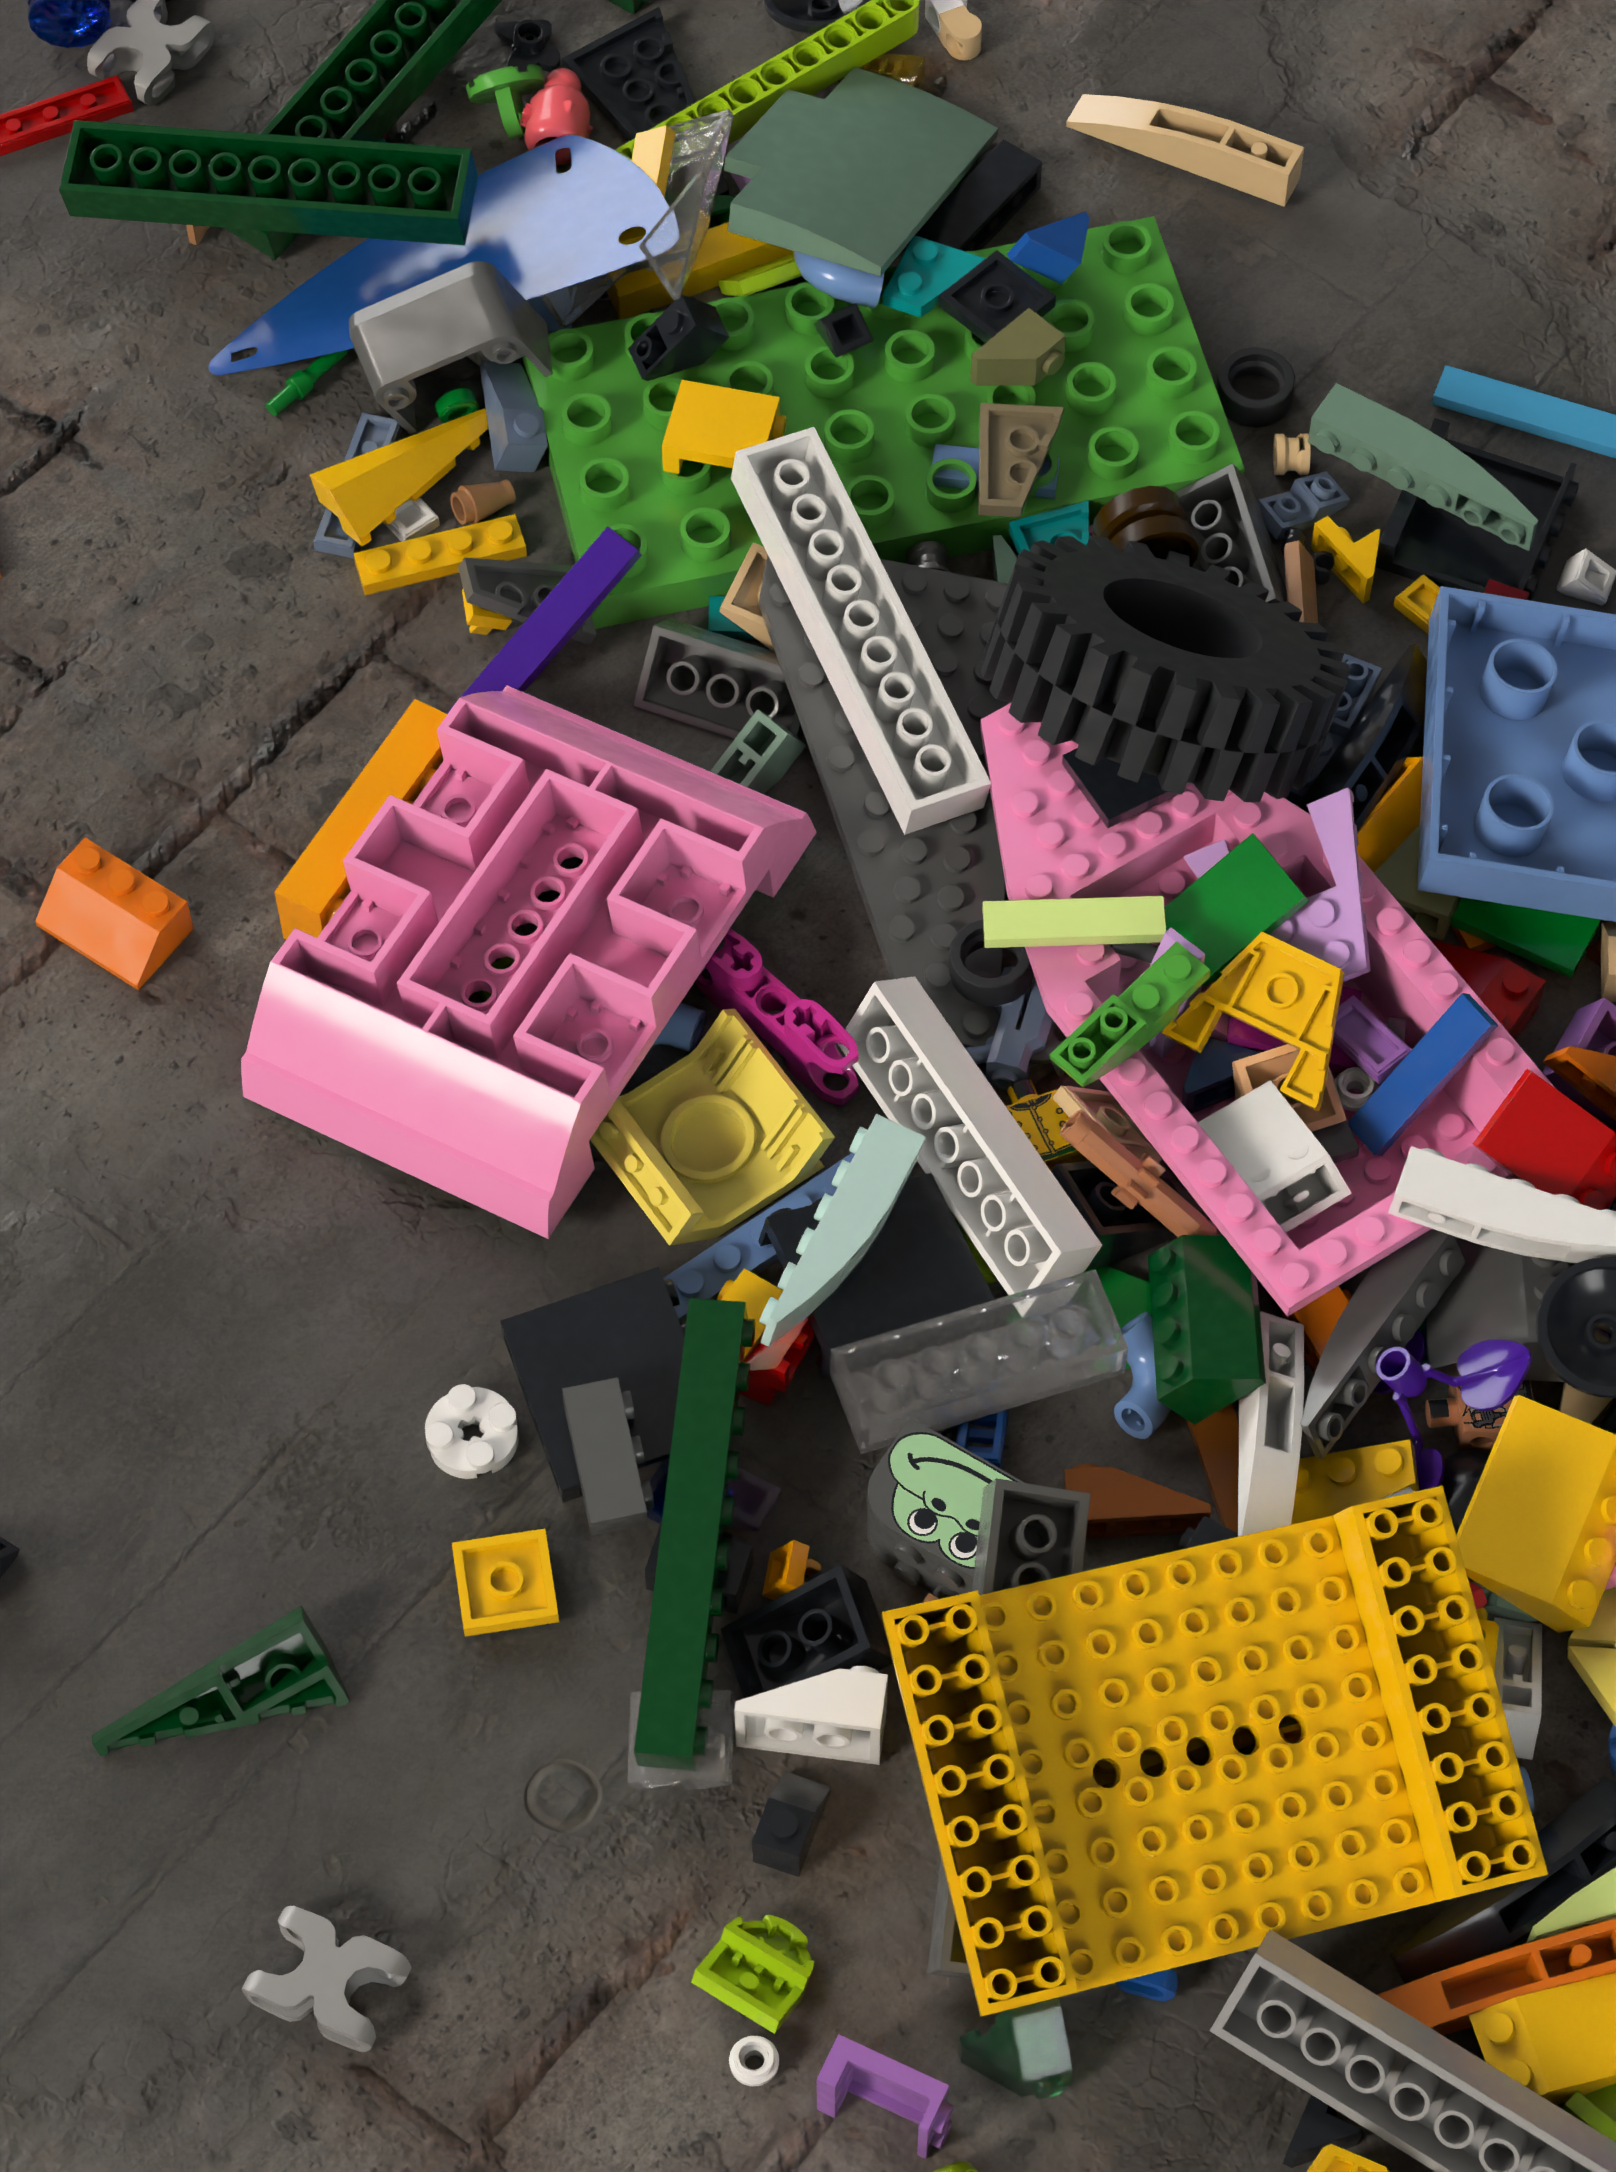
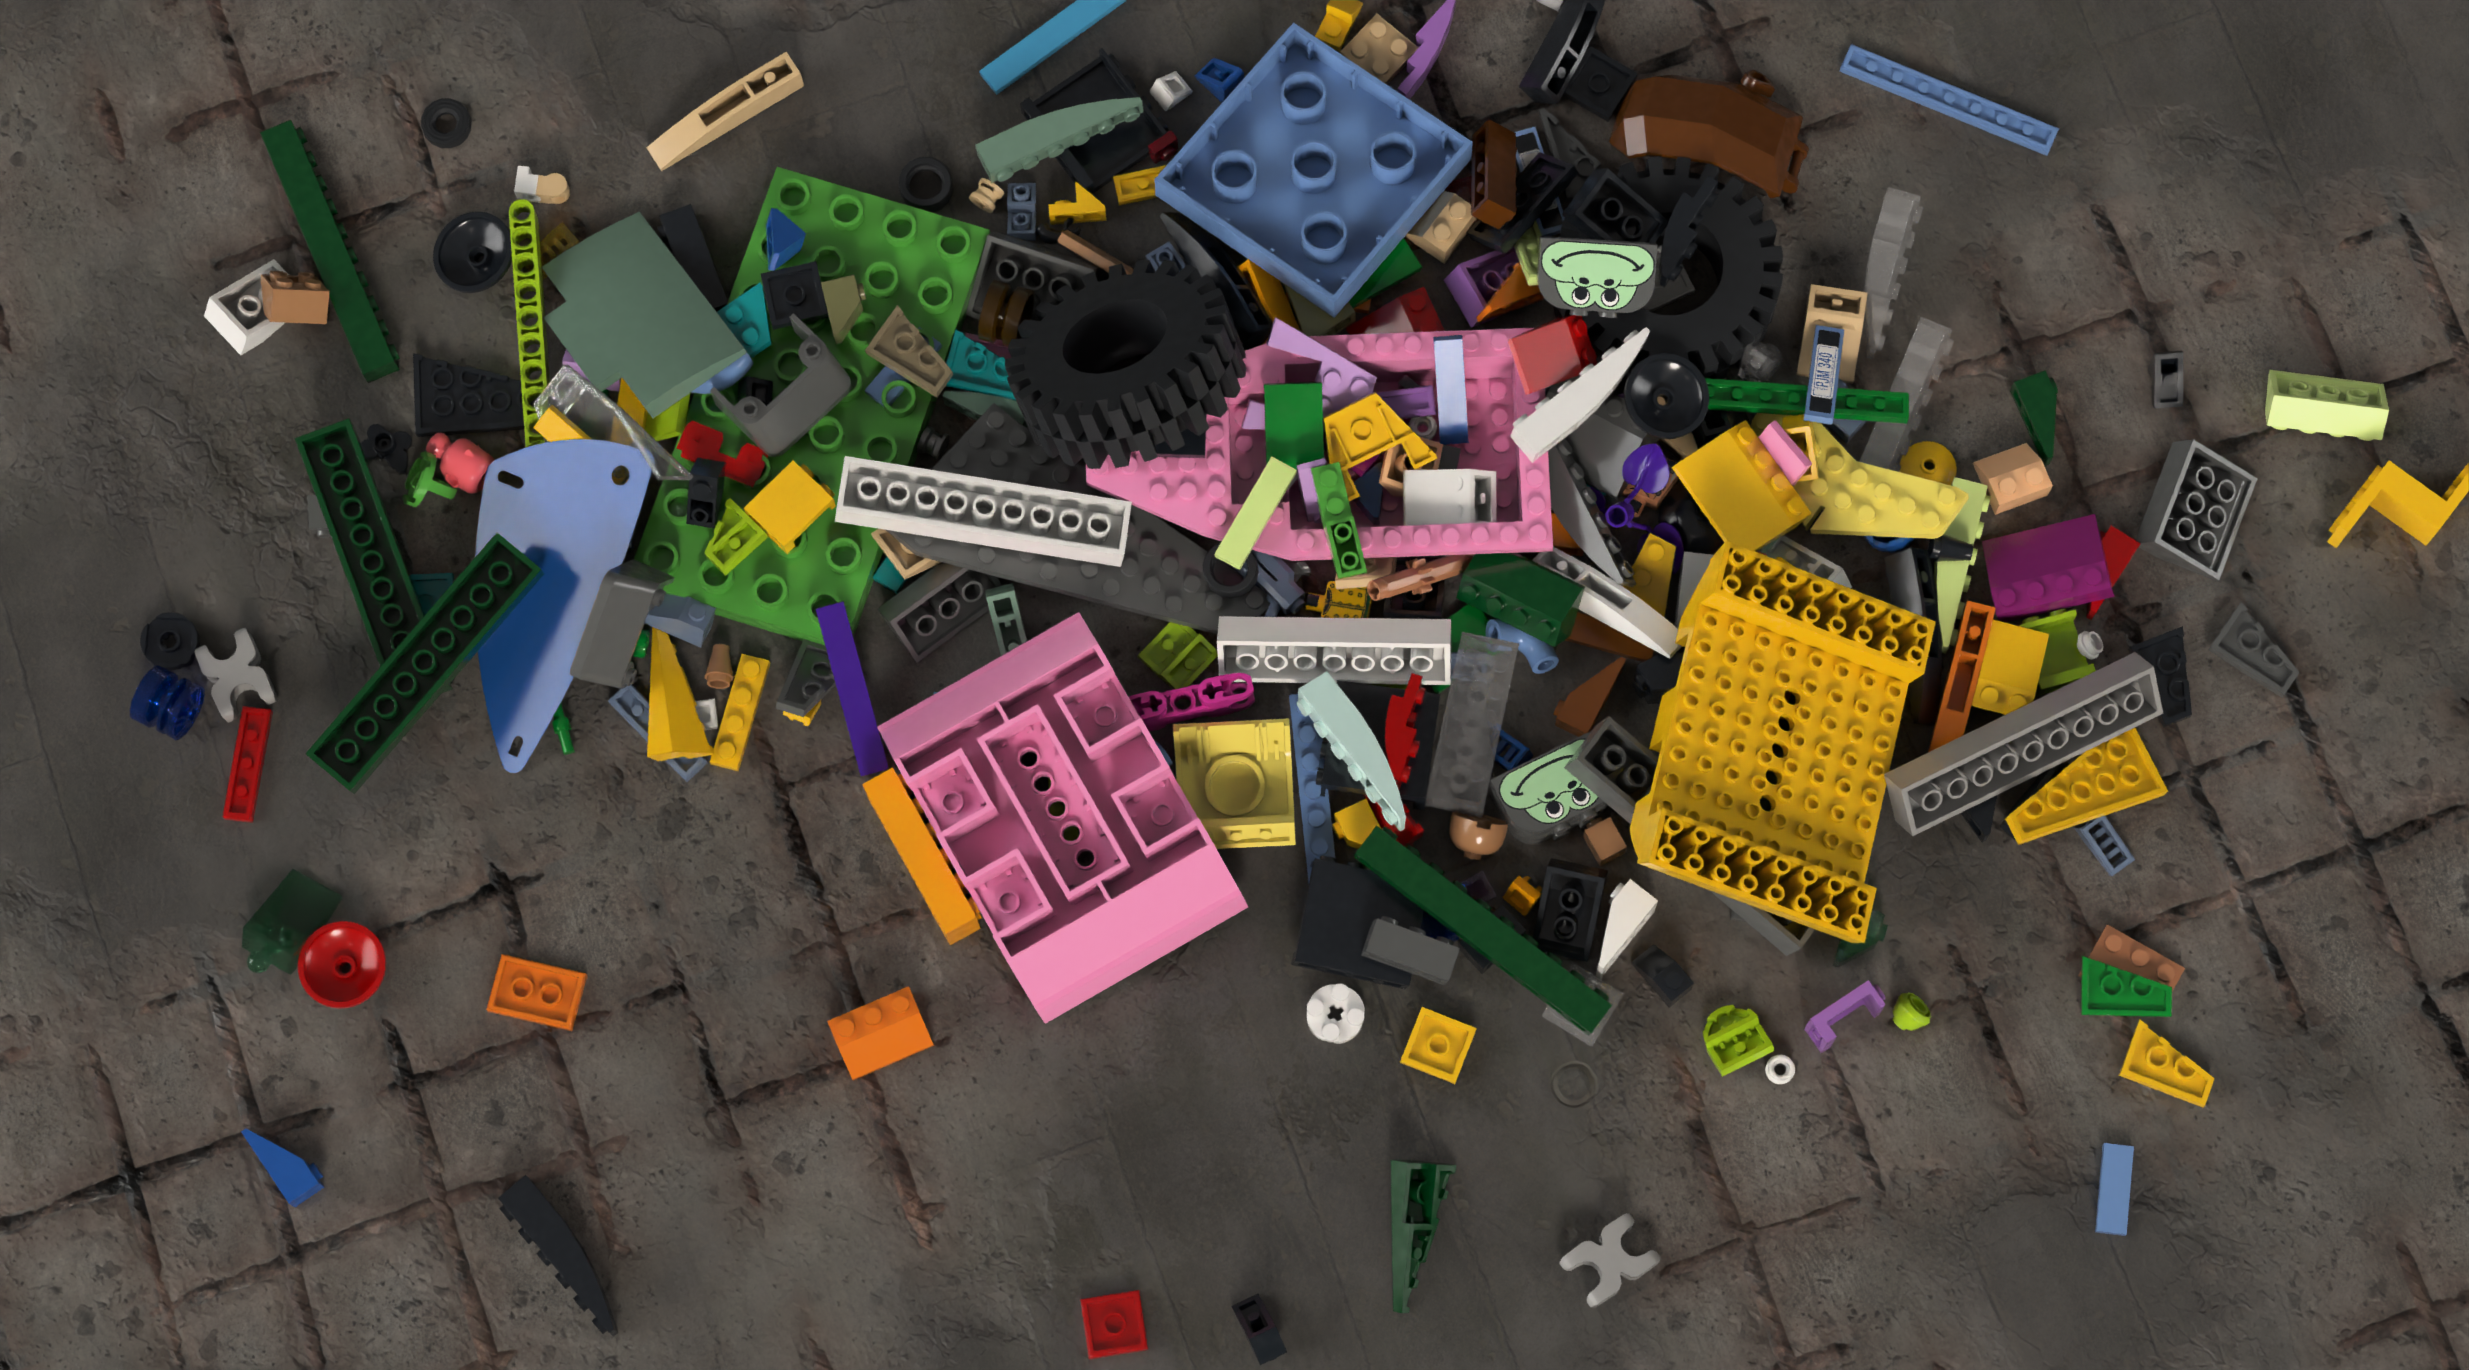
camera: 55 degrees left, 15 degrees up
none -> red piece [676,420,768,487]
none -> lime wing [704,498,768,576]
none -> dark grey windscreen [710,313,852,457]
none -> lime slope [1137,622,1218,689]
none -> red slope [1384,673,1426,790]
none -> medium nougat cylinder [1449,811,1508,860]

